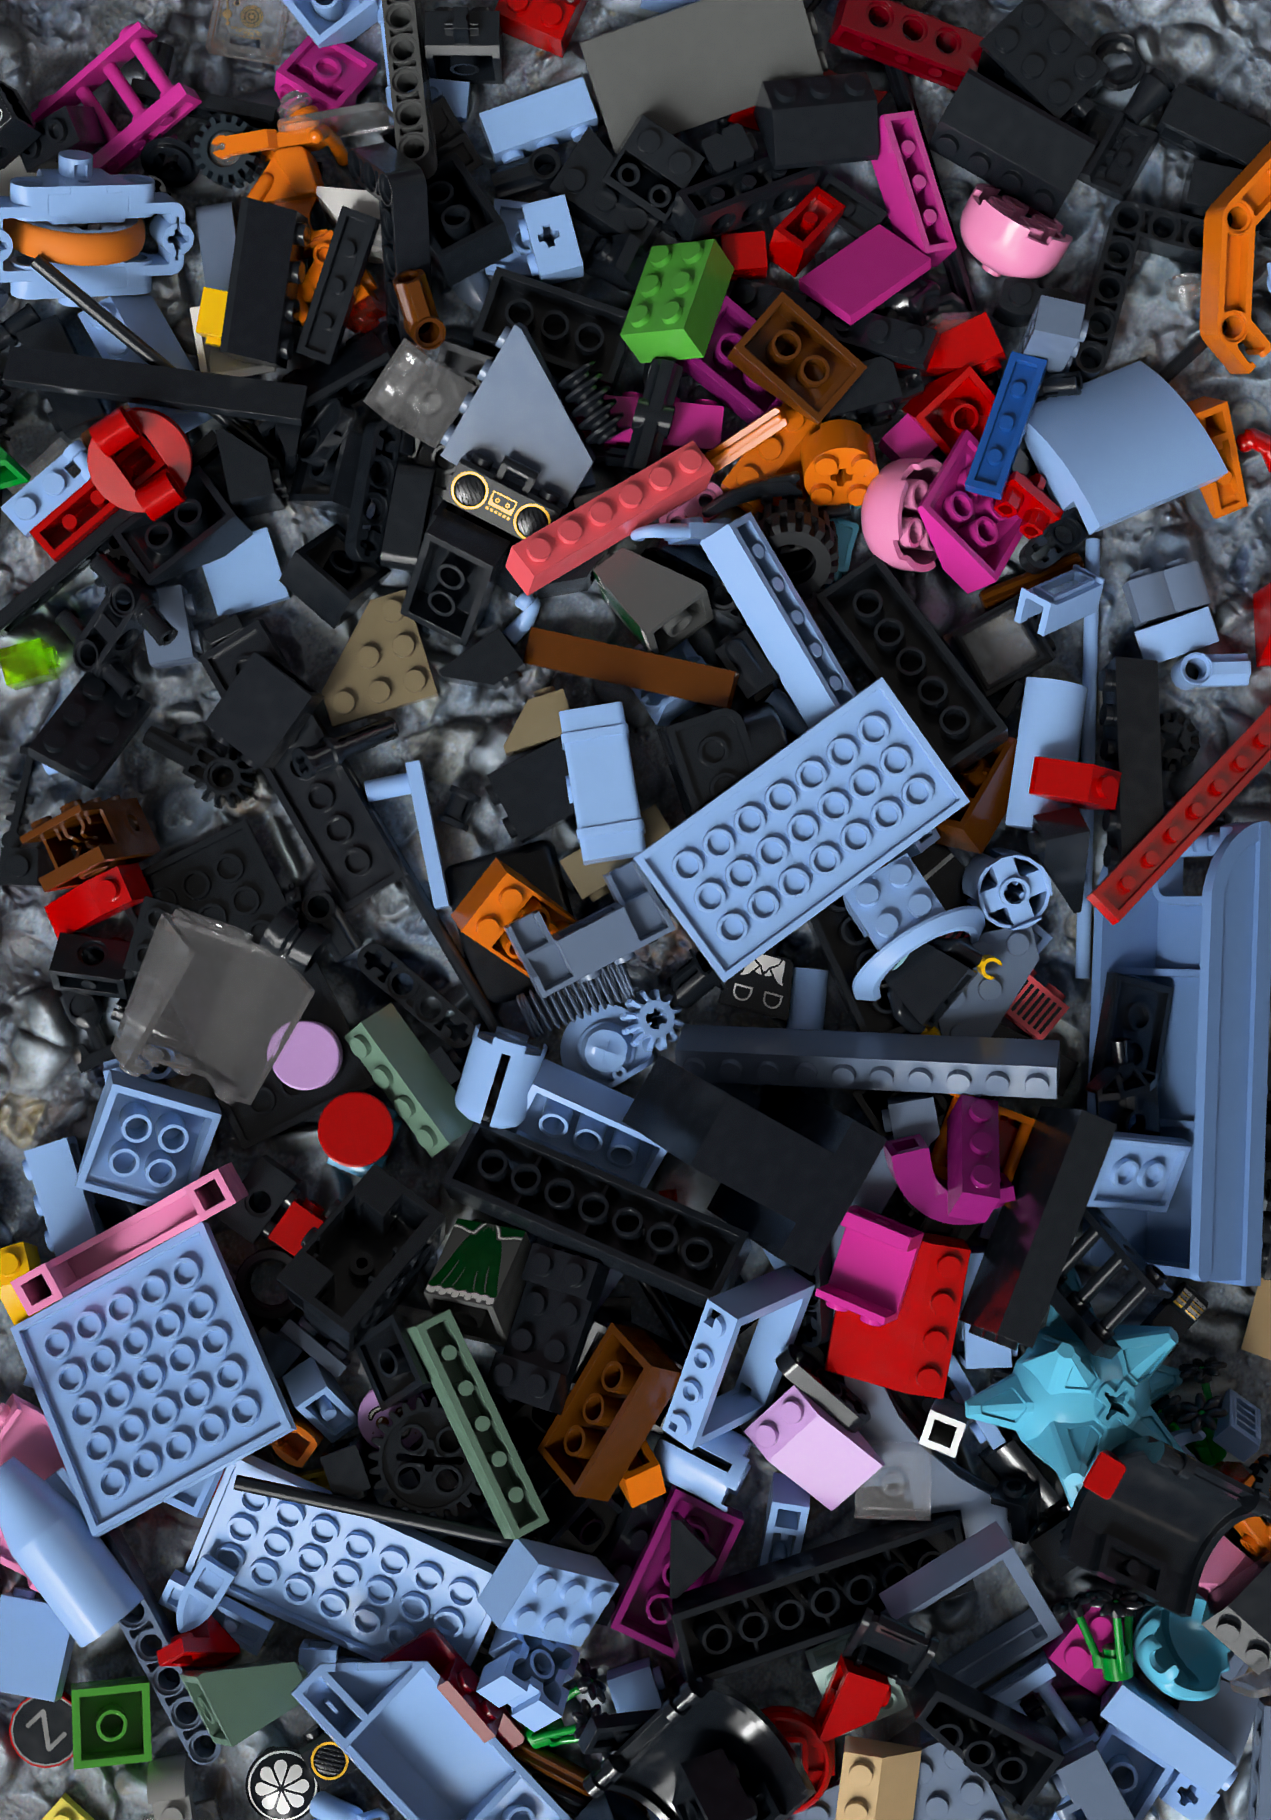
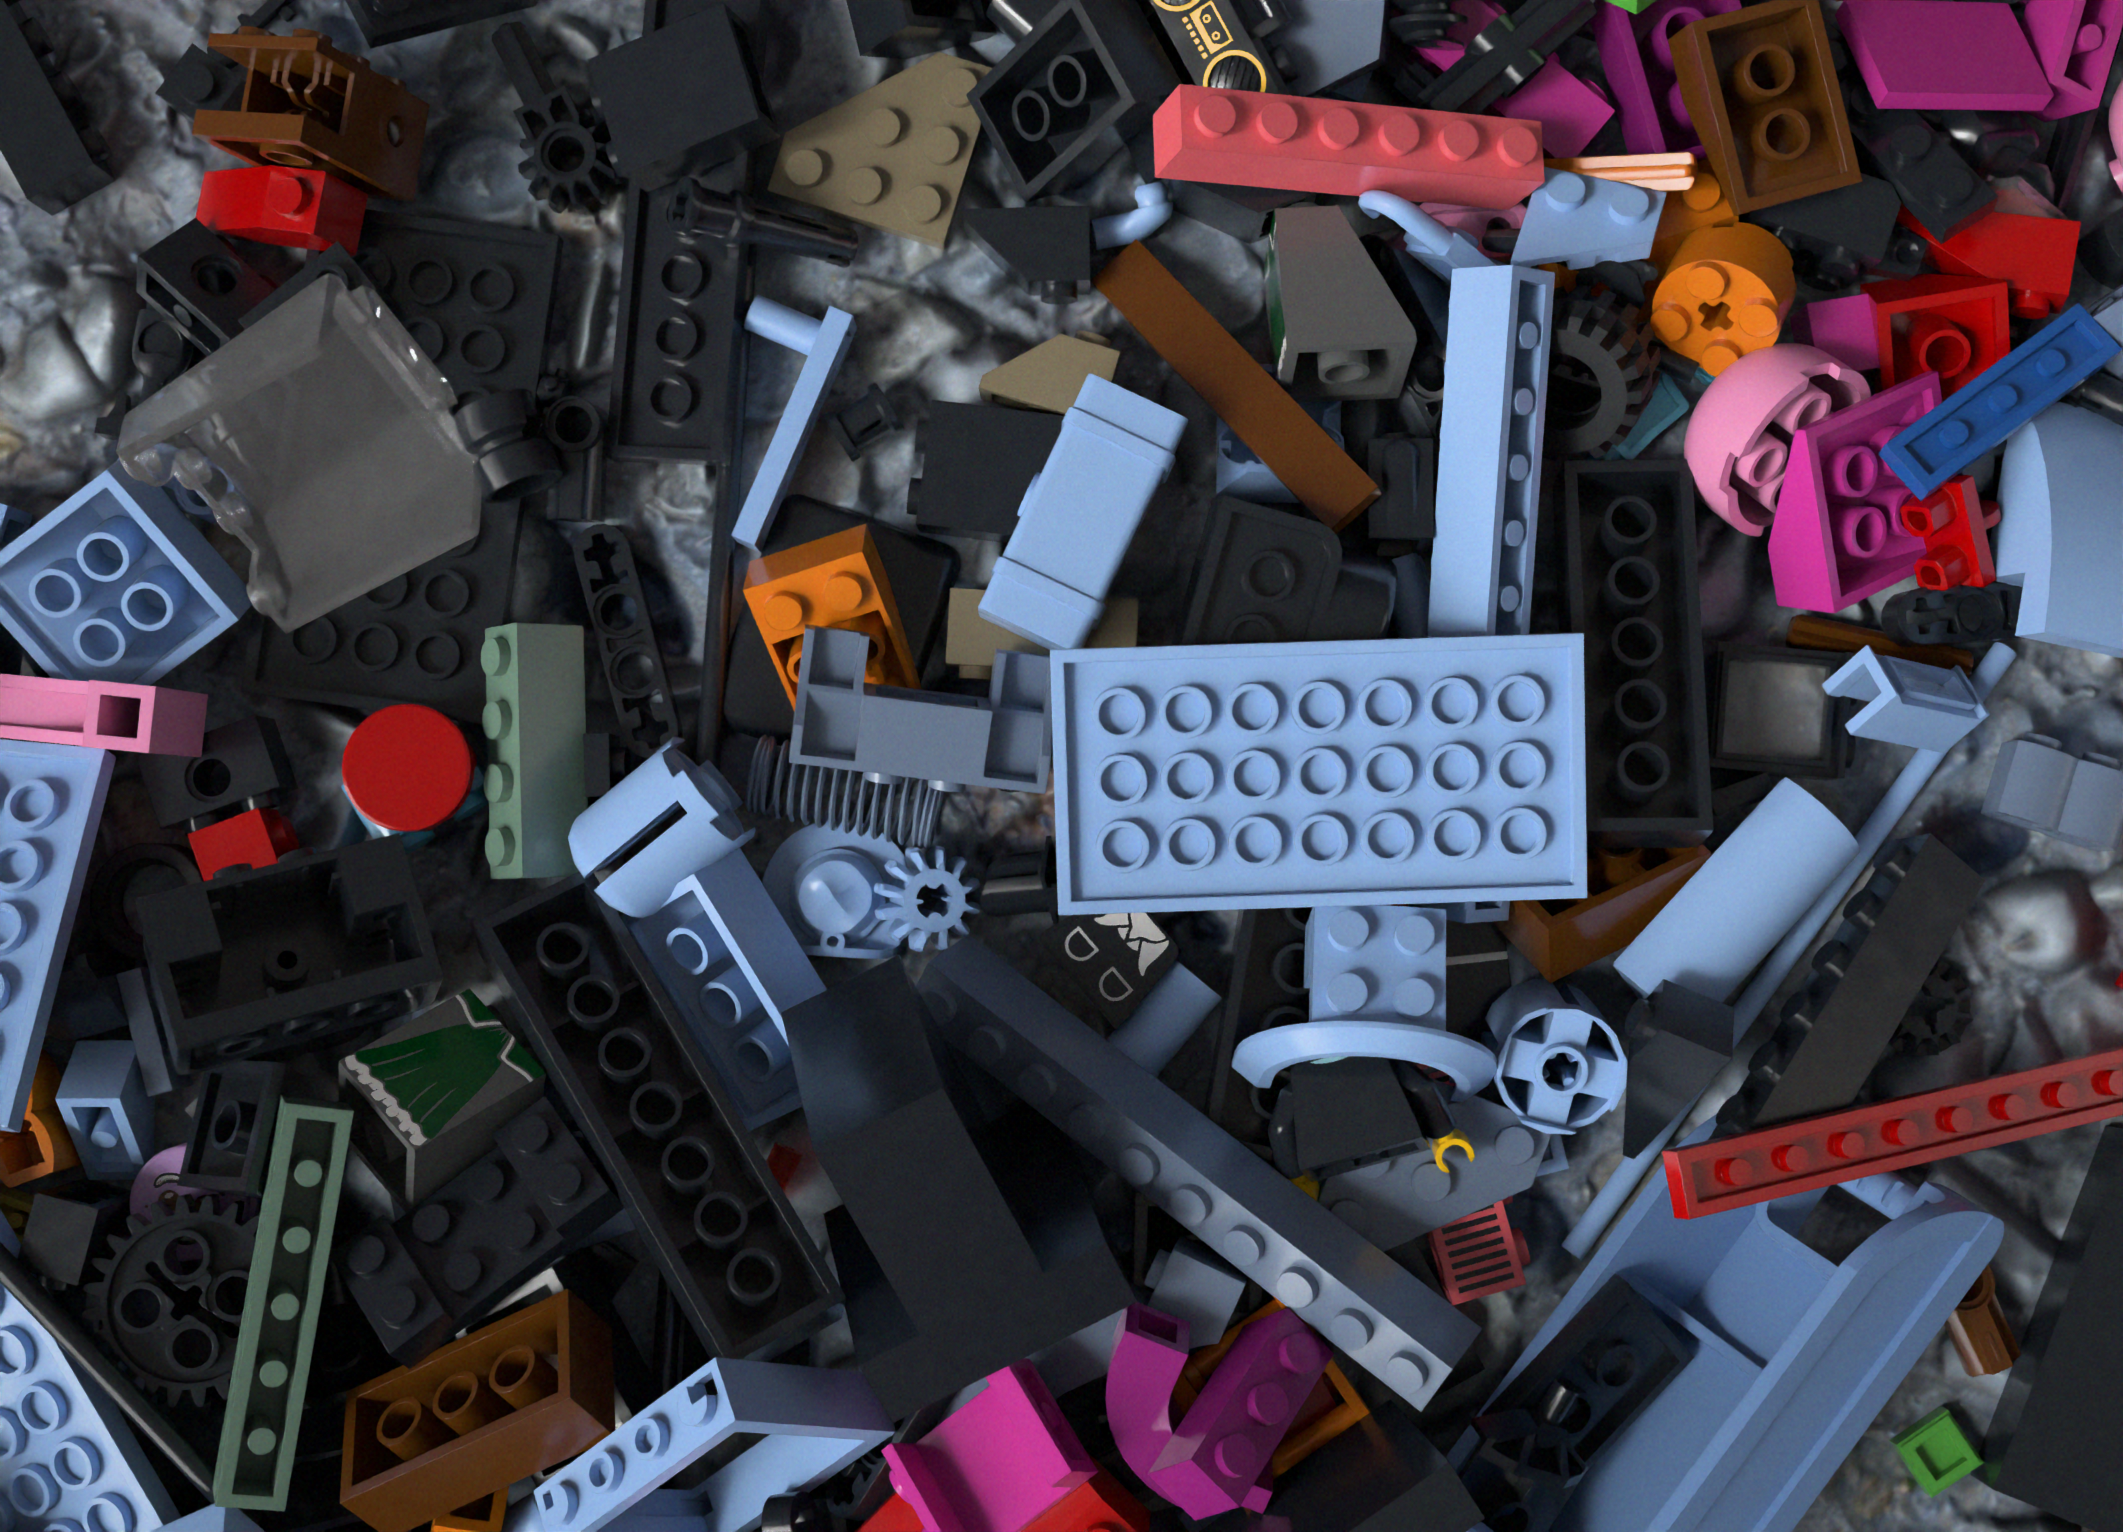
camera: 40 degrees right, 0 degrees up
lavender head [270,1021,343,1090] -> none
red slope [1029,757,1122,810] -> none
light blue slope [1134,605,1220,663] -> none
light blue piece [1170,652,1251,690] -> none
none -> light blue wing [1510,167,1667,270]

